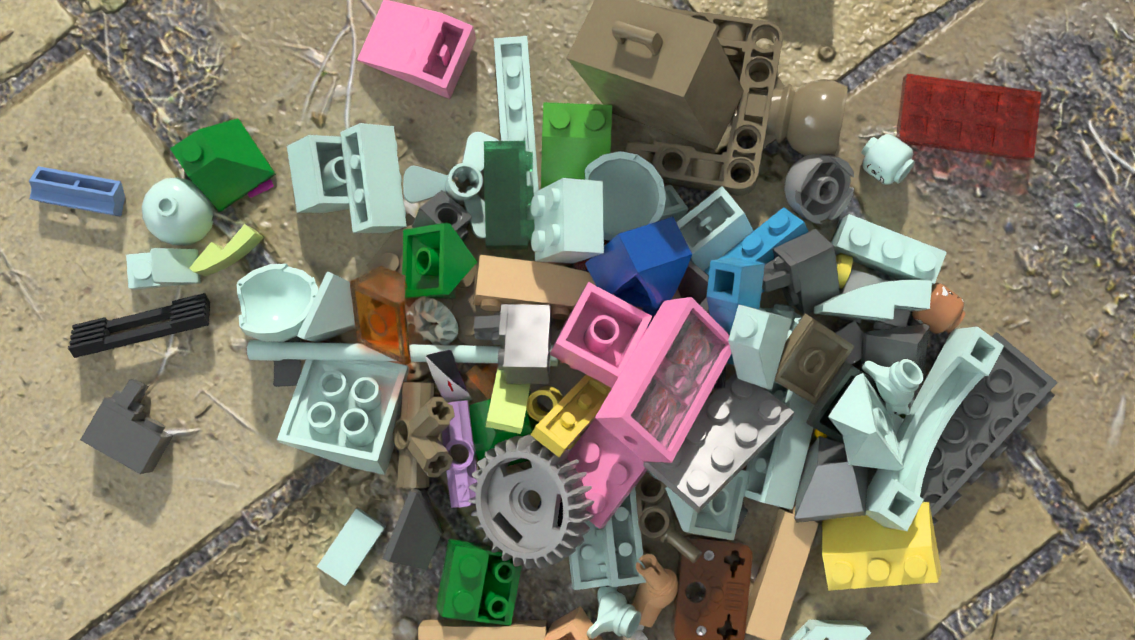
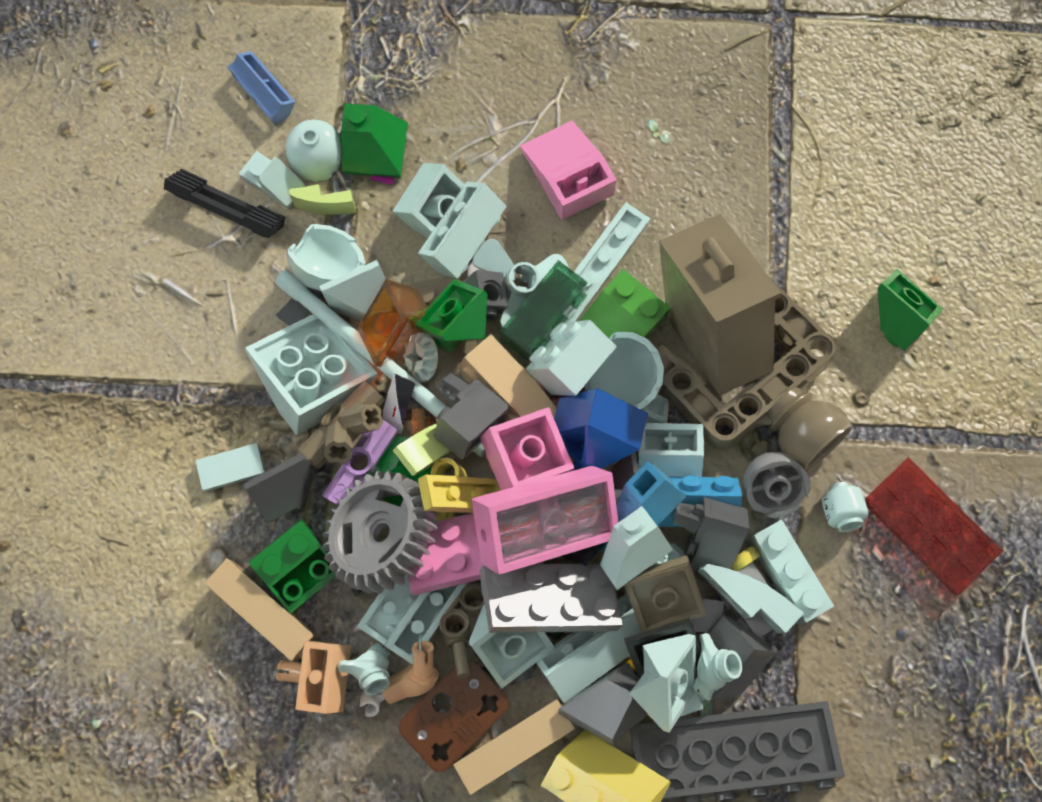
camera: 40 degrees right, 10 degrees down
dark grey hinge [80,379,173,474] -> none
light aqua arch [866,327,1004,531] -> none
nougat head [912,283,966,334] -> none

